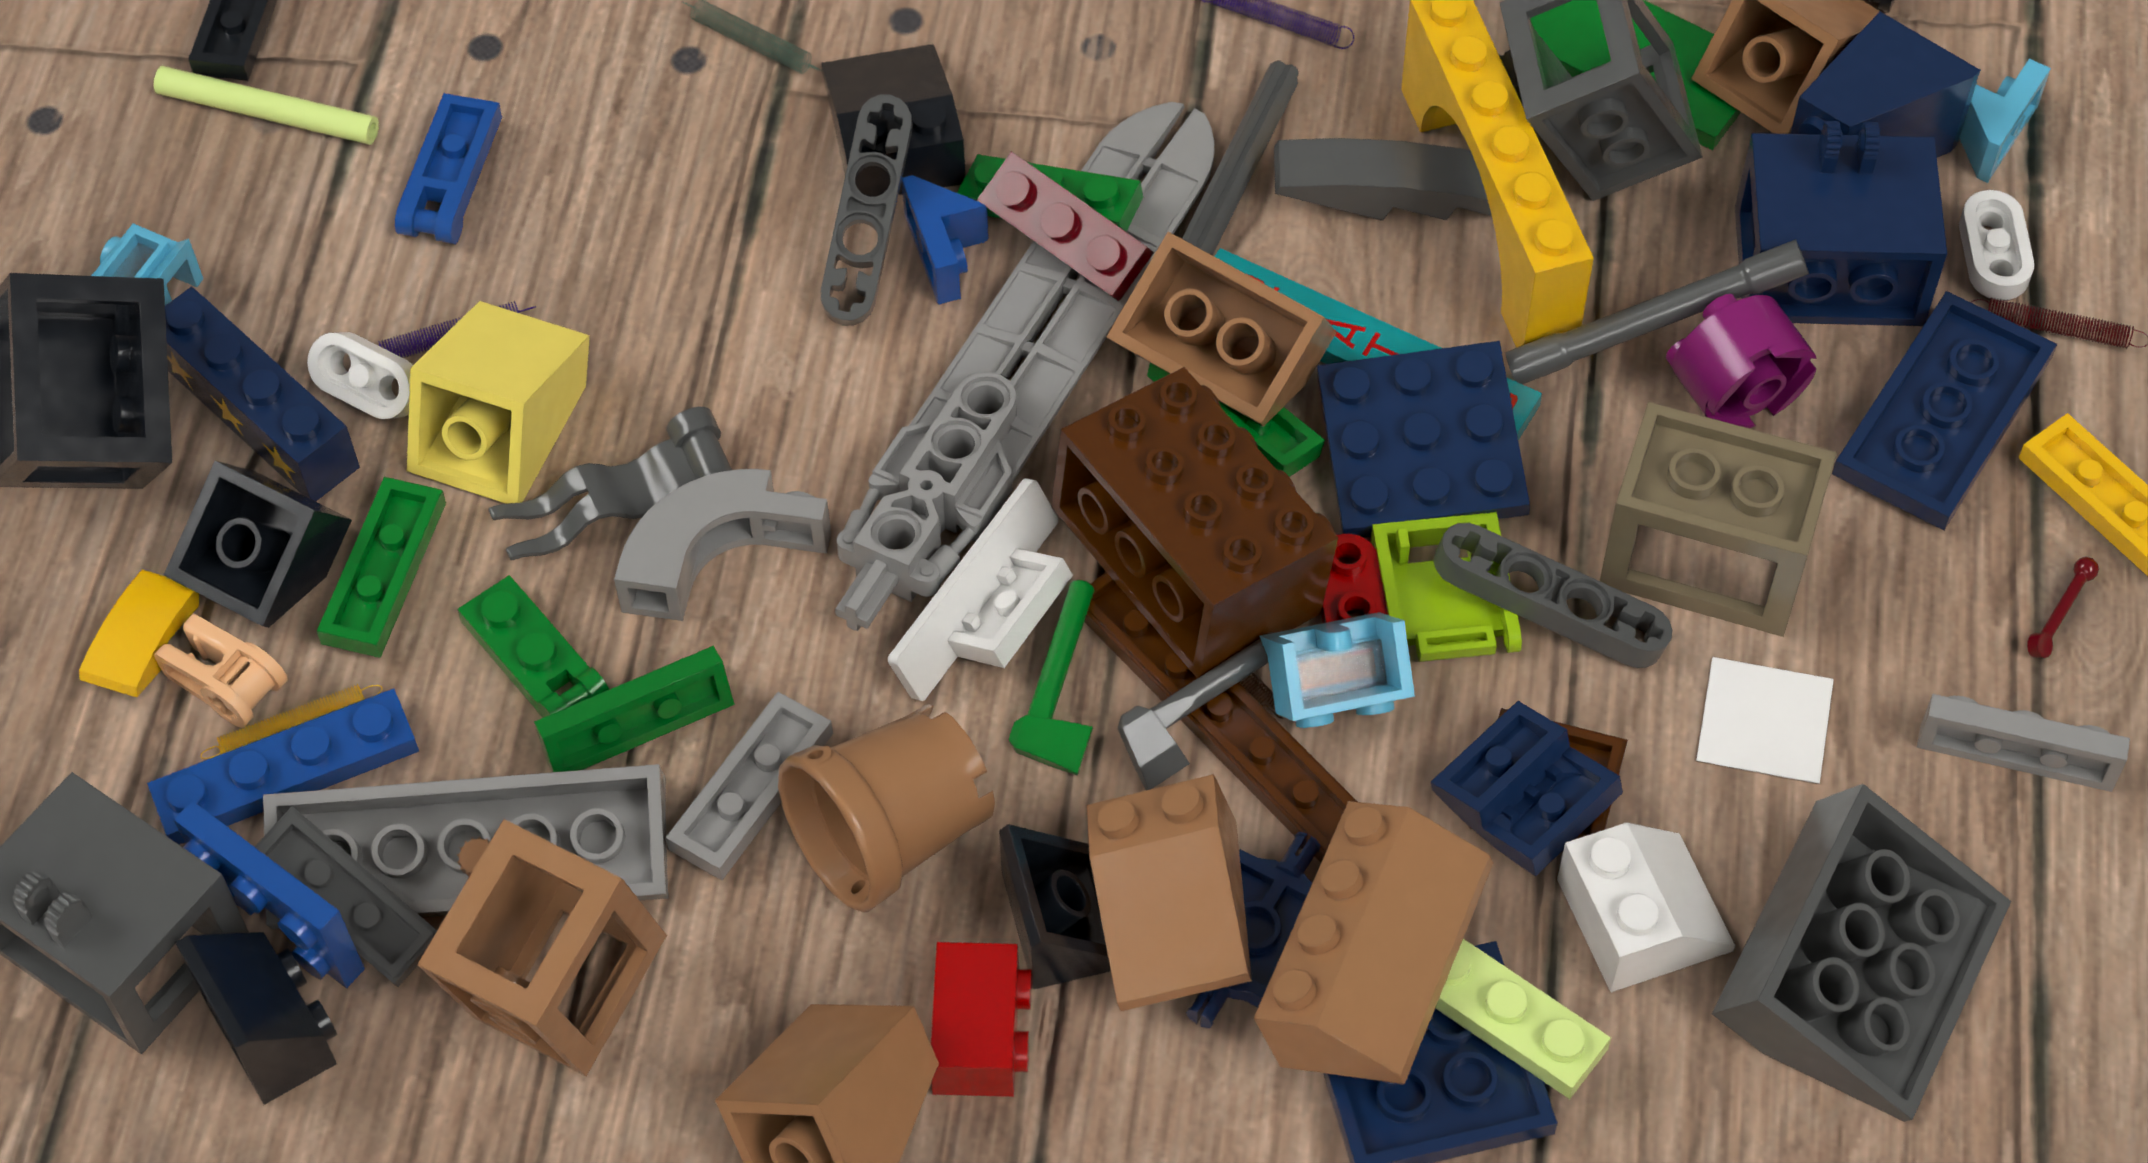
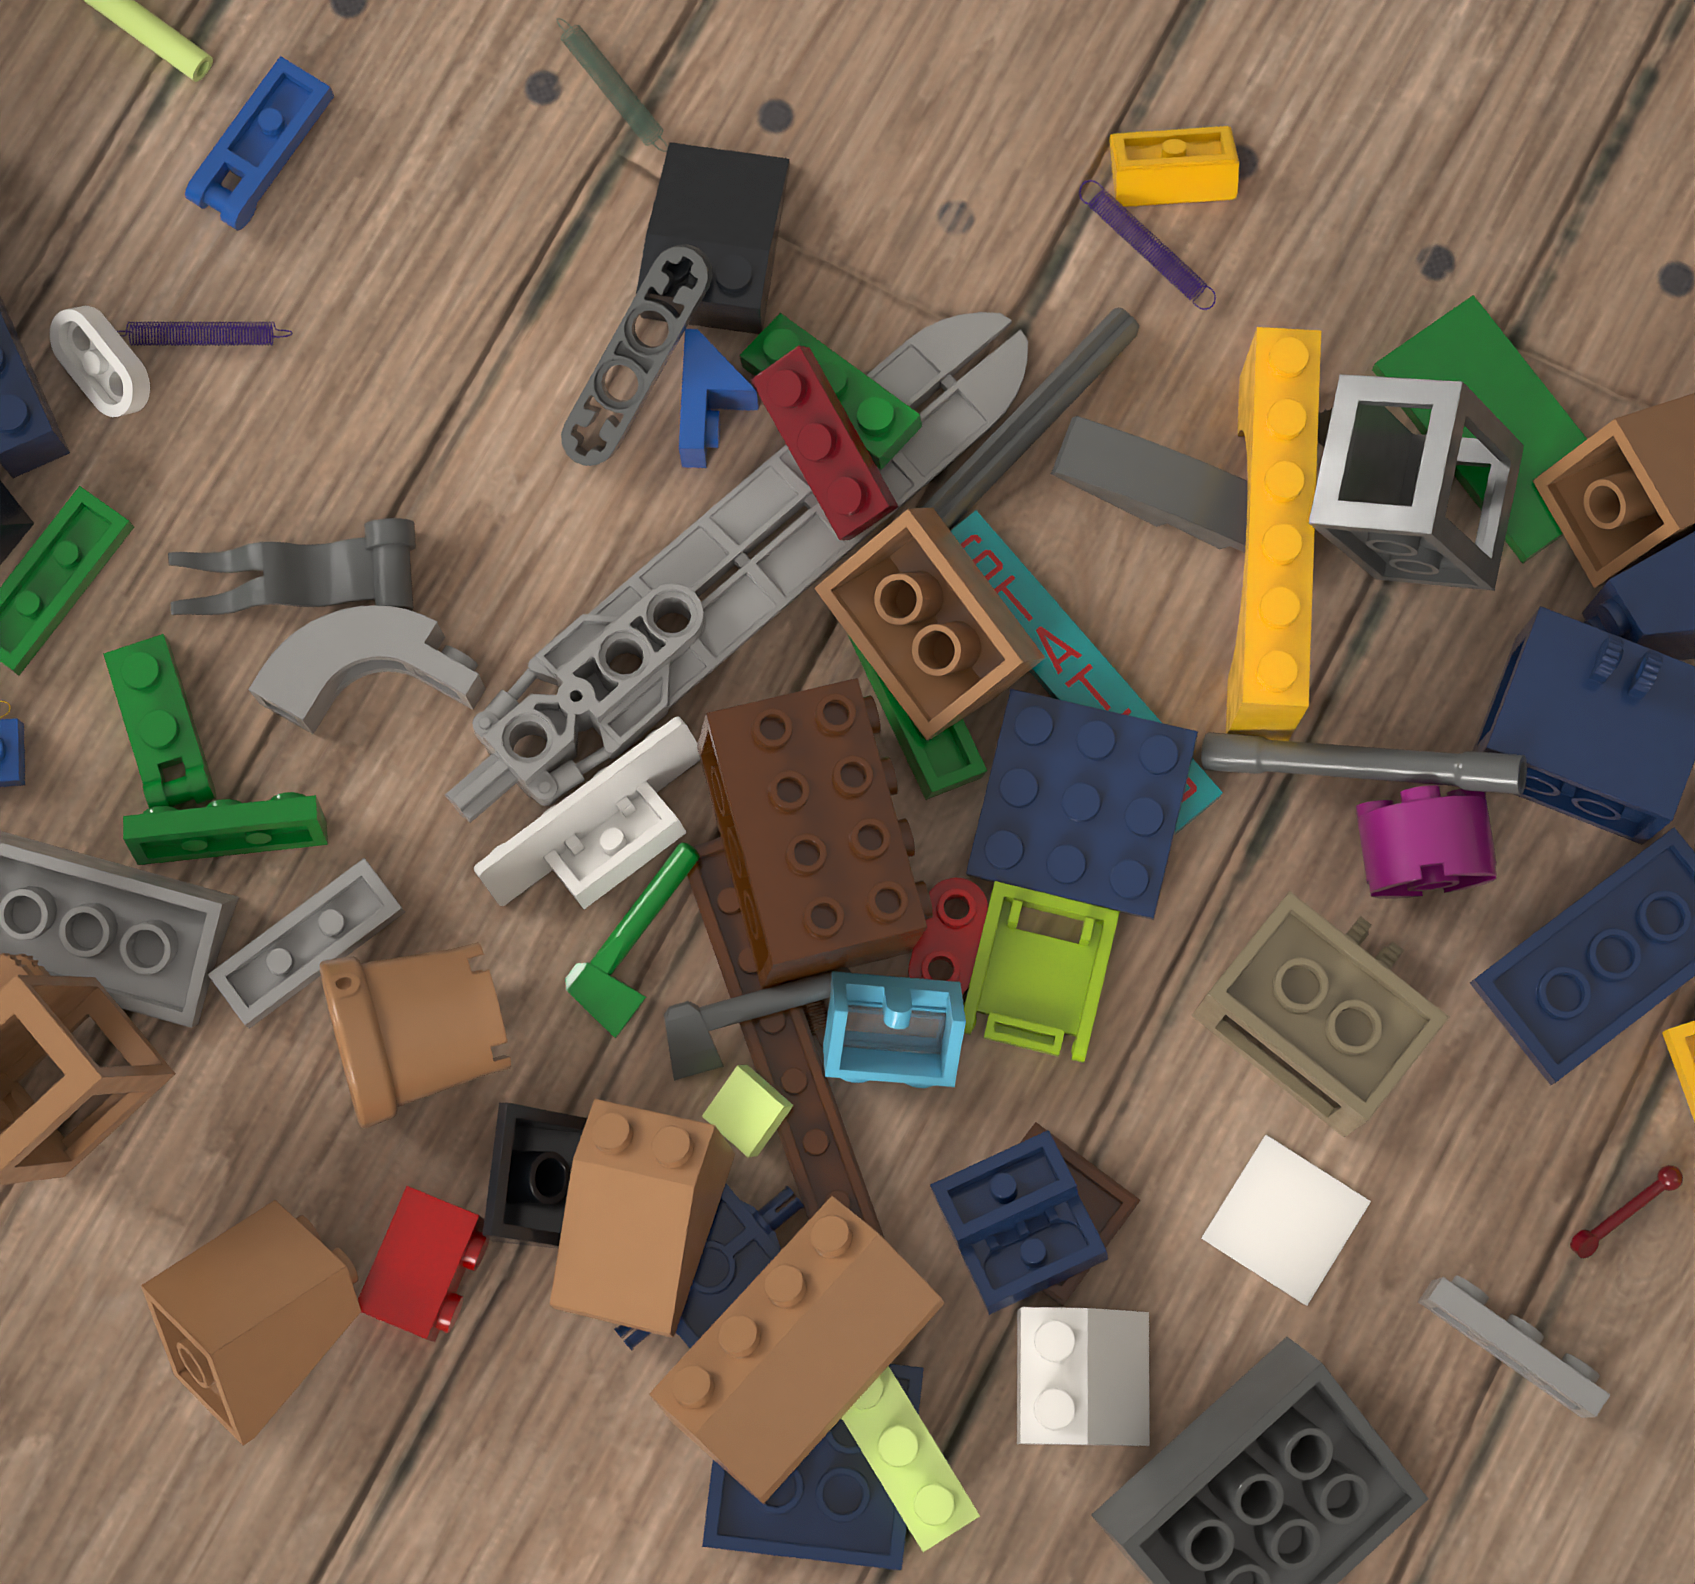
camera: 20 degrees right, 20 degrees up
light yellow slope [407,301,590,504] -> none
dark grey beam [1433,523,1673,668] -> none
none -> yellowish green tile [702,1065,794,1157]

